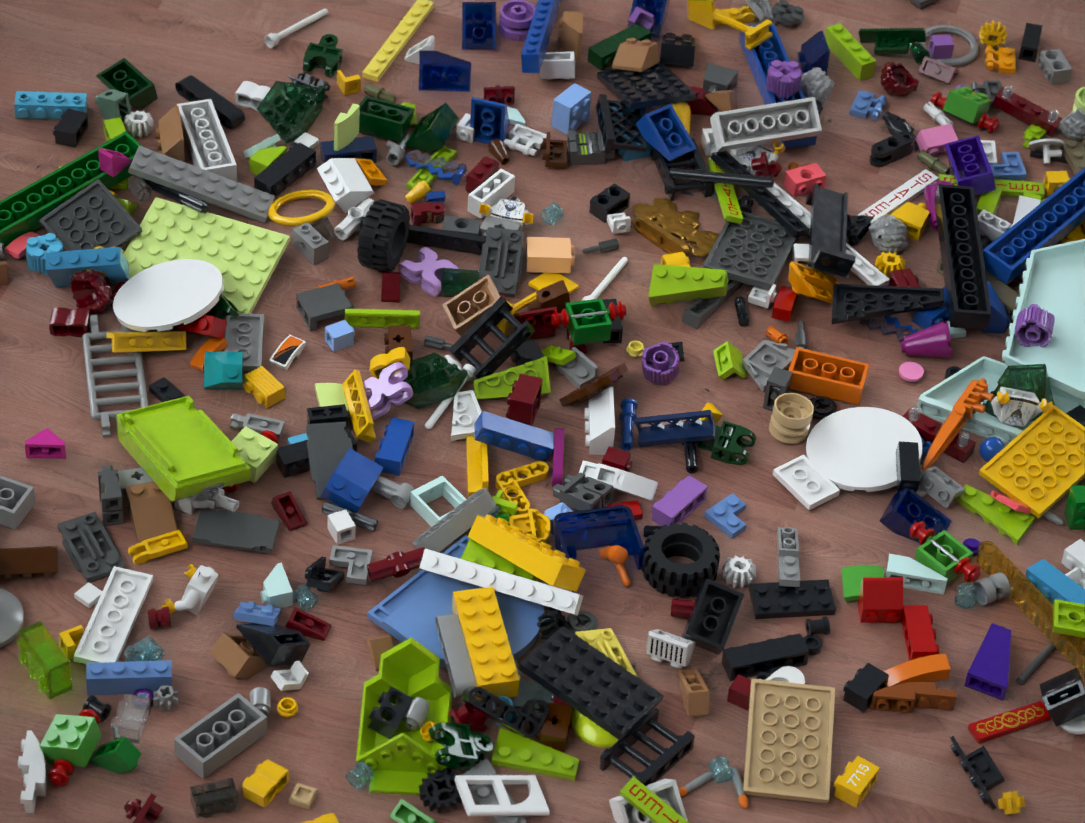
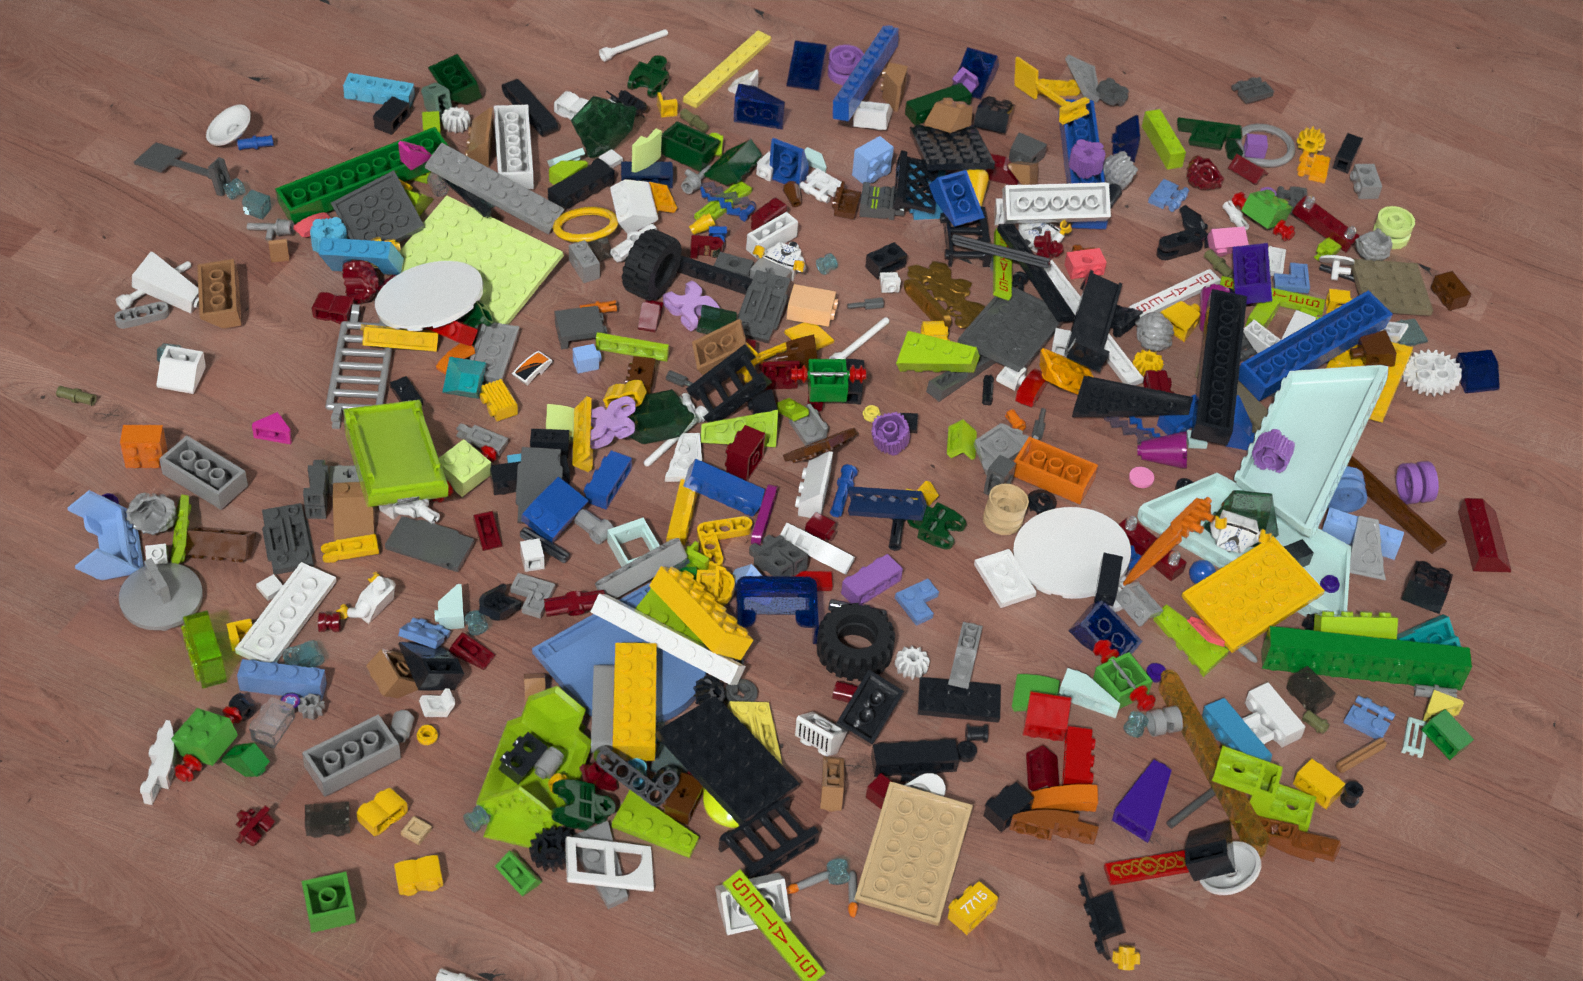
camera: 10 degrees right, 5 degrees up
dark red hips [483,85,515,105] -> none
orange piece [599,545,631,587] -> none
none -> dark red panel [1026,745,1060,791]

